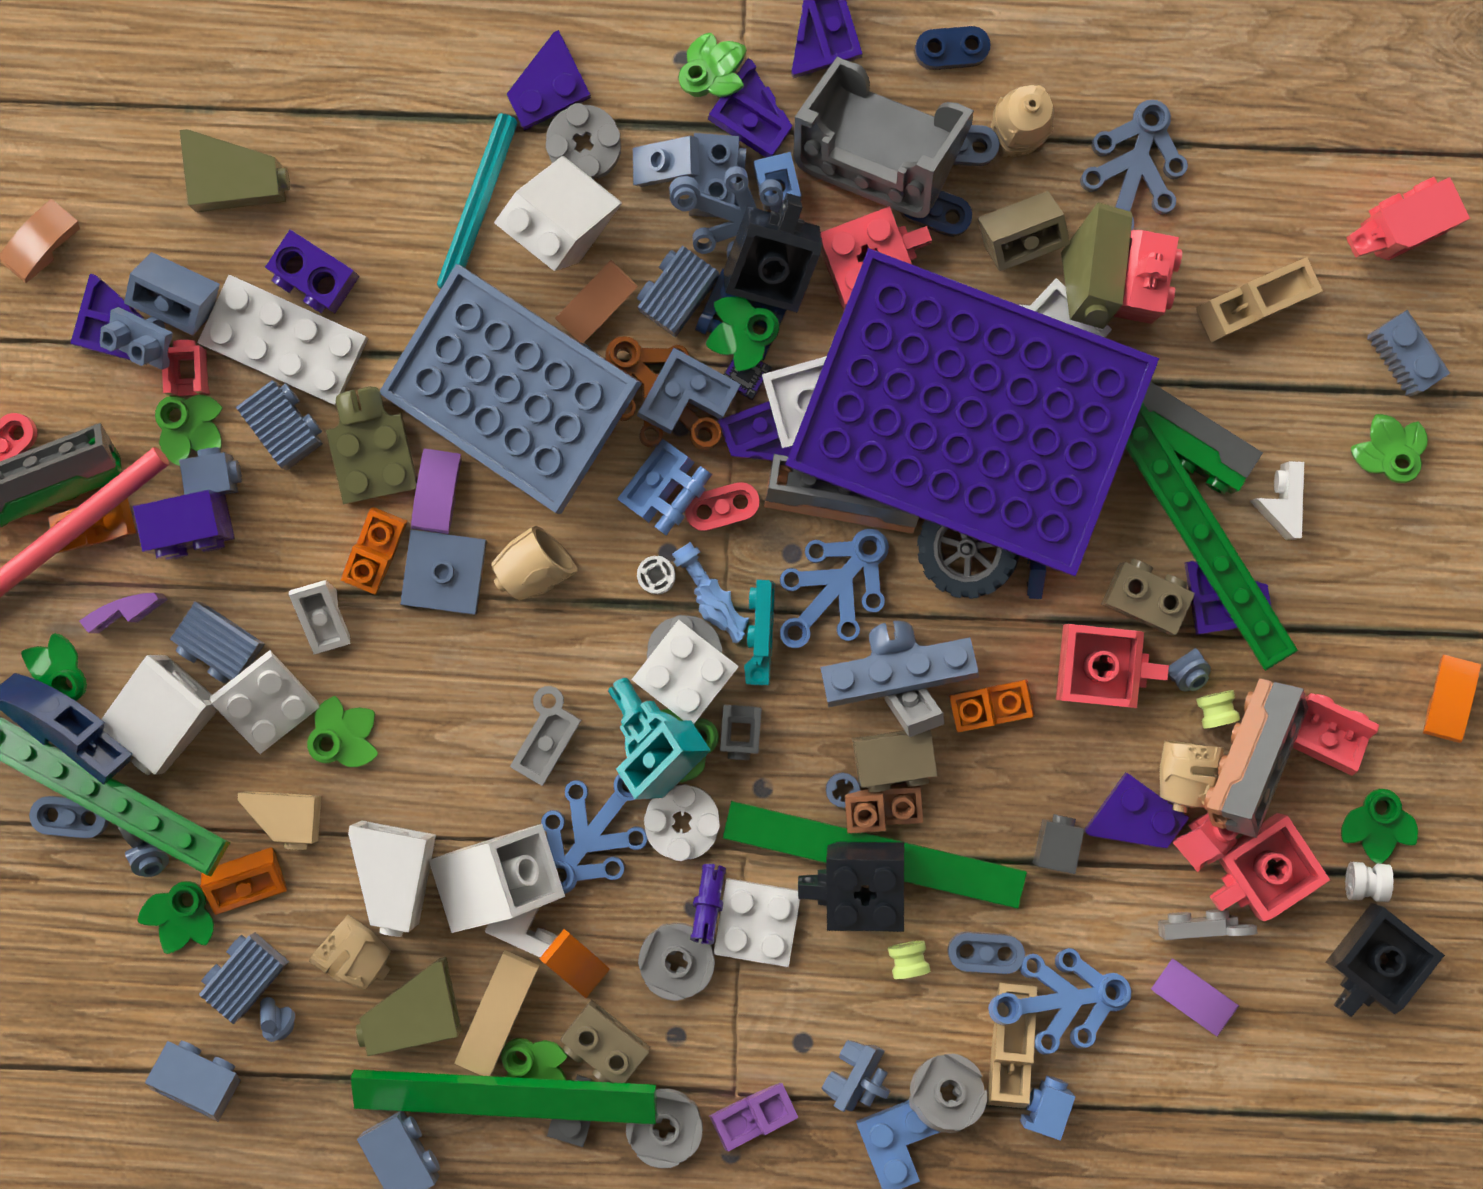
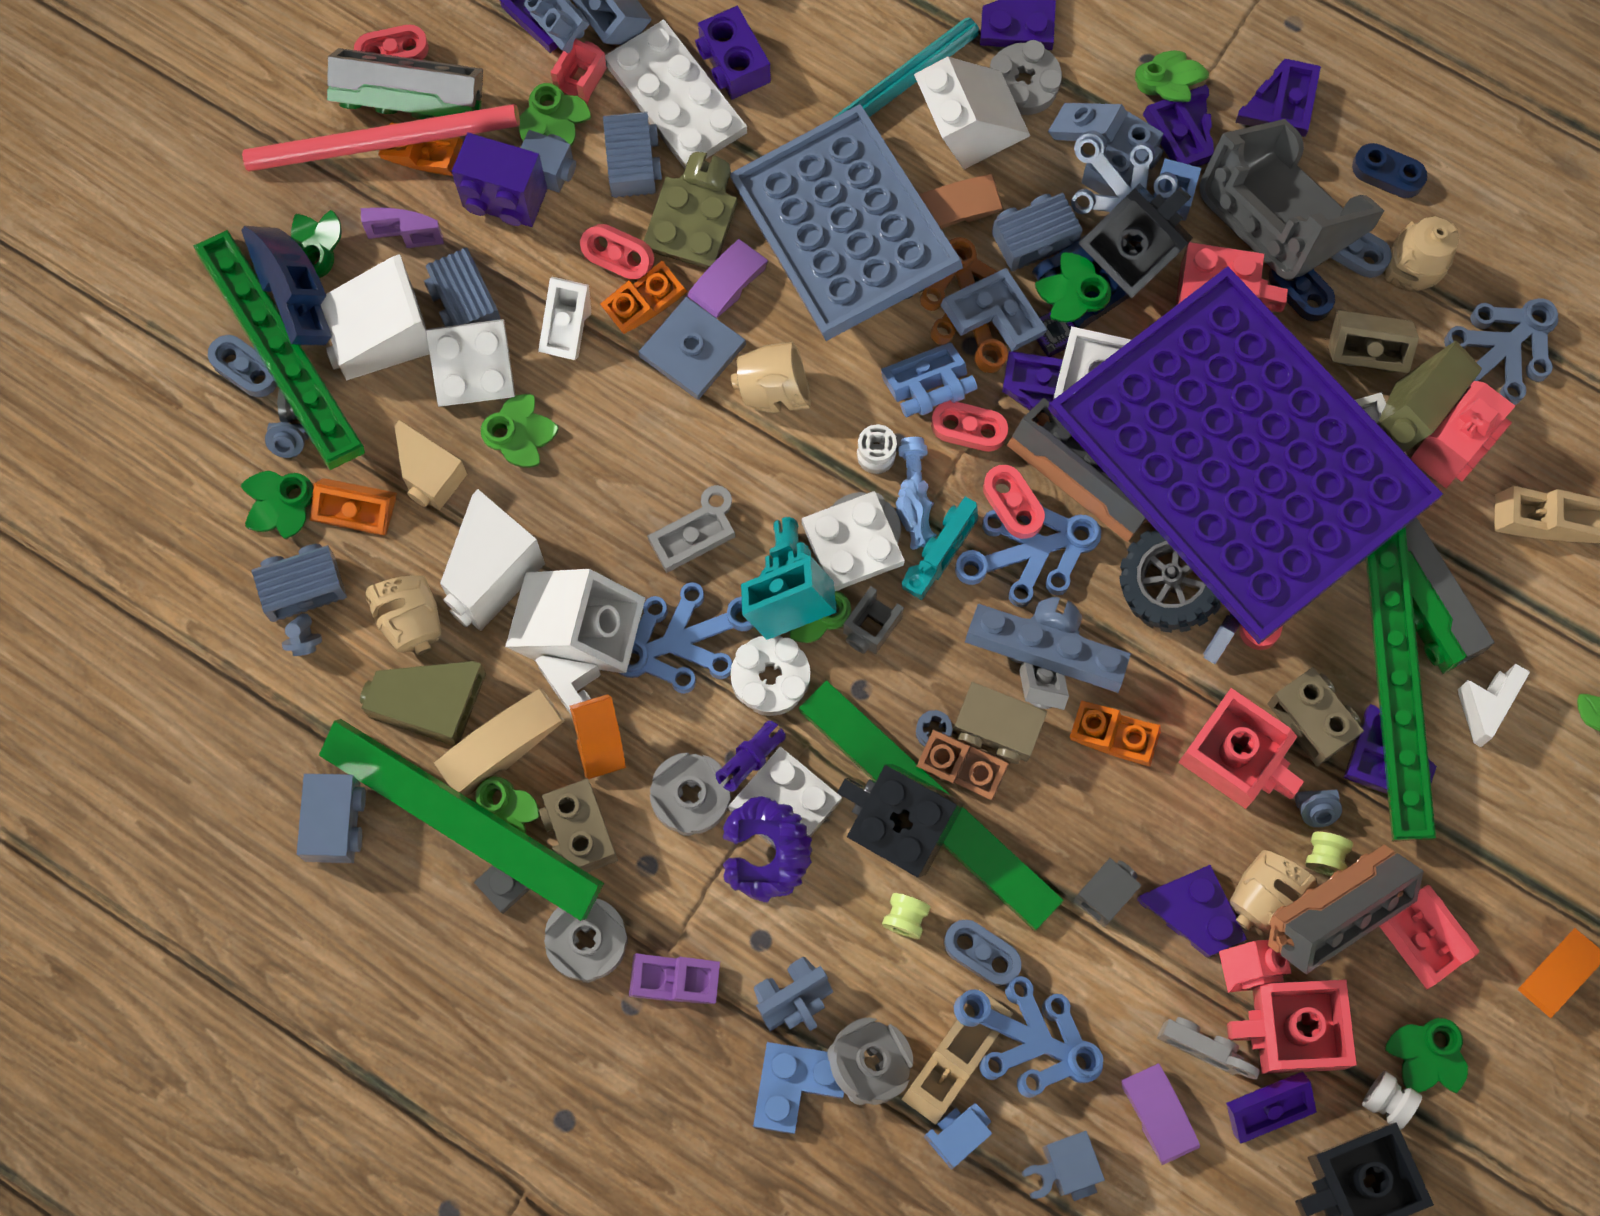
camera: 30 degrees right, 15 degrees down
sand blue brick [145,1040,241,1122] -> none
none -> coral plate [580,224,654,279]
none -> dark purple piece [723,796,812,902]
none -> coral plate [983,465,1045,539]
none -> sand blue brick [1021,1131,1105,1201]
none -> dark purple plate [1226,1071,1317,1144]

